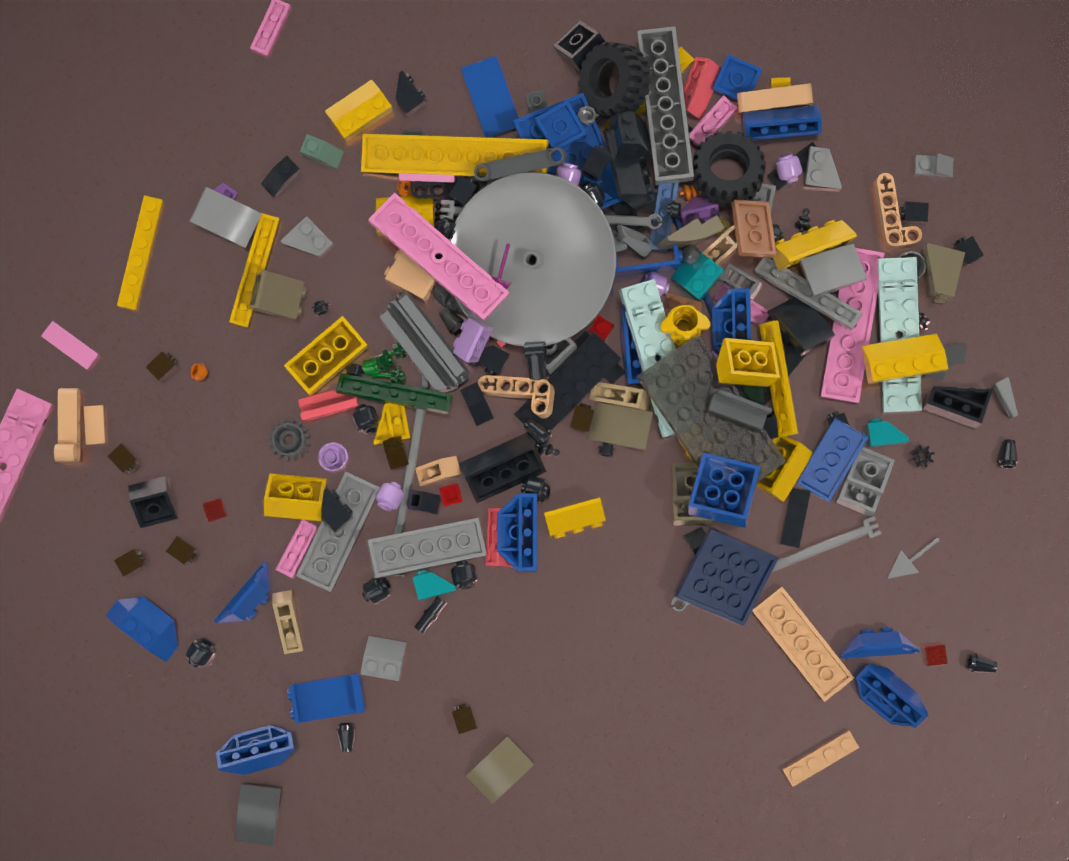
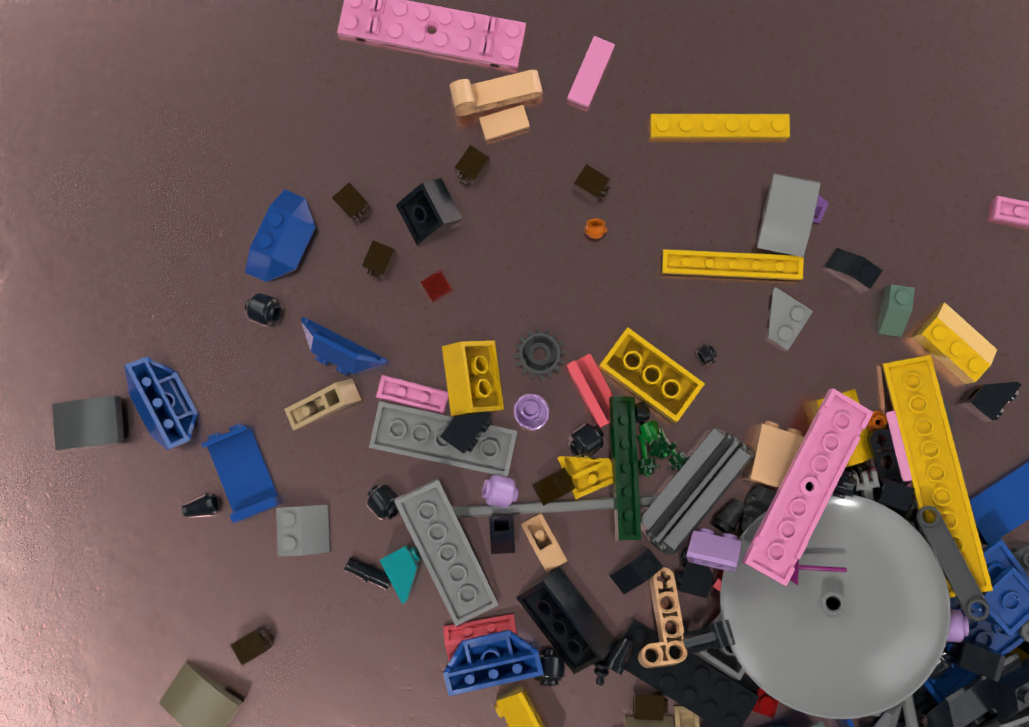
camera: 75 degrees right, 0 degrees up
dark tan slope [249,270,306,320] -> none
red plate [439,483,463,507] -> none
black head [451,560,478,590] -> none

